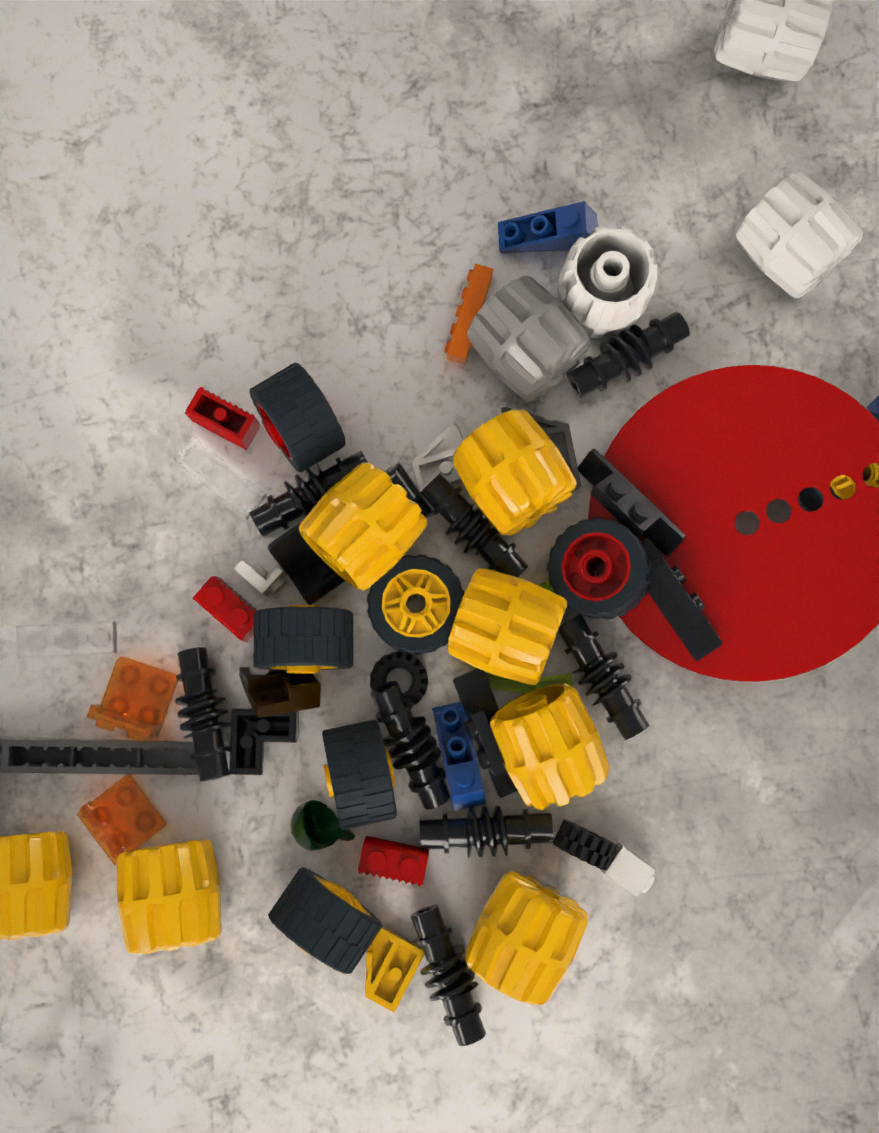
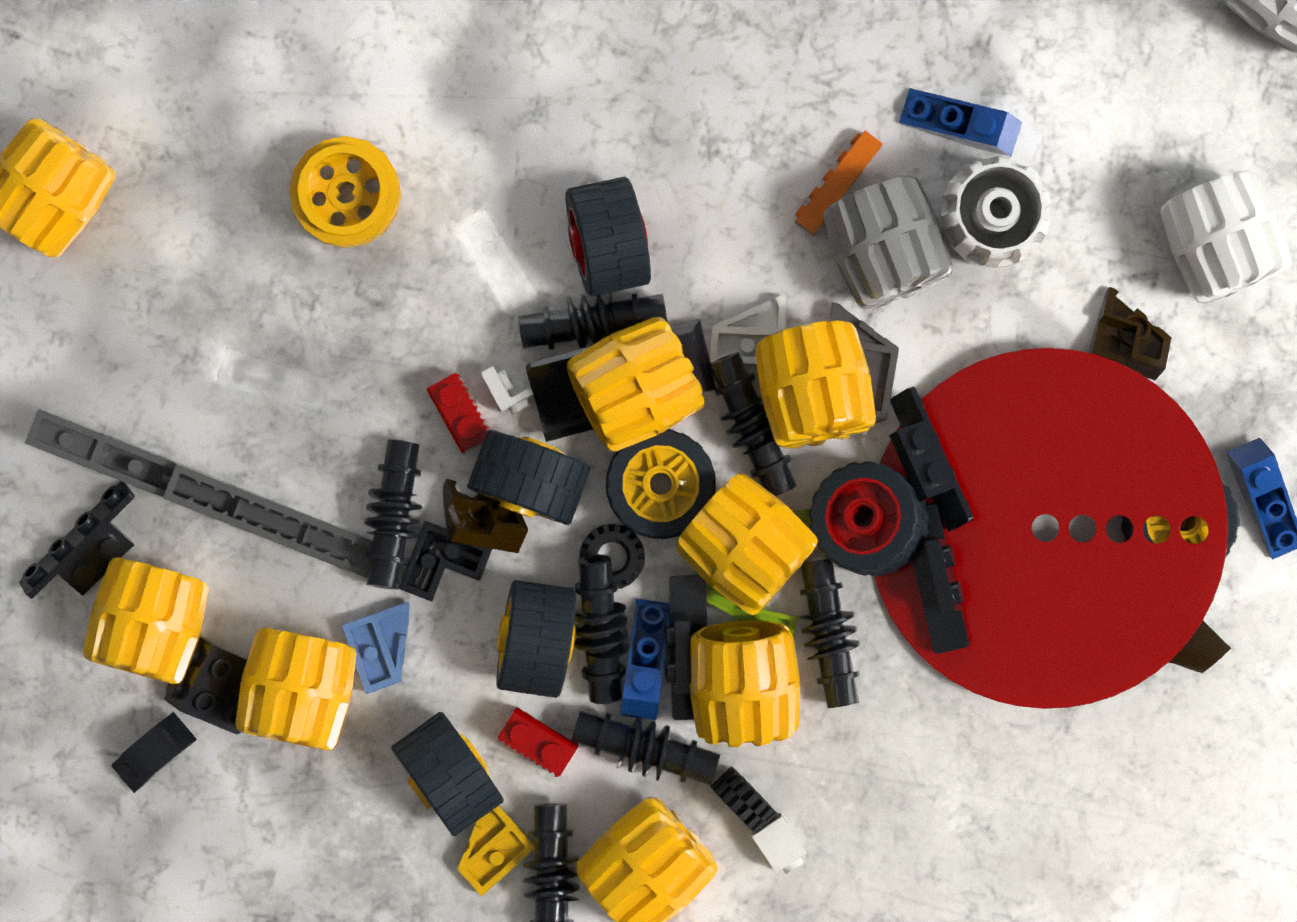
camera: 20 degrees right, 5 degrees up
clear orange hinge [76,774,167,866] -> none
clear orange bracket [86,657,178,742] -> none
red brick [185,387,260,450] -> none
dark green piece [290,800,355,851] -> none
black piece [567,312,690,398] -> none
none -> black brick [111,712,197,793]
none -> black bracket [164,636,247,734]
none -> yellow wheel [289,136,402,248]
none -> medium blue wing [341,602,411,694]
none -> dark brown slope [1089,287,1172,380]

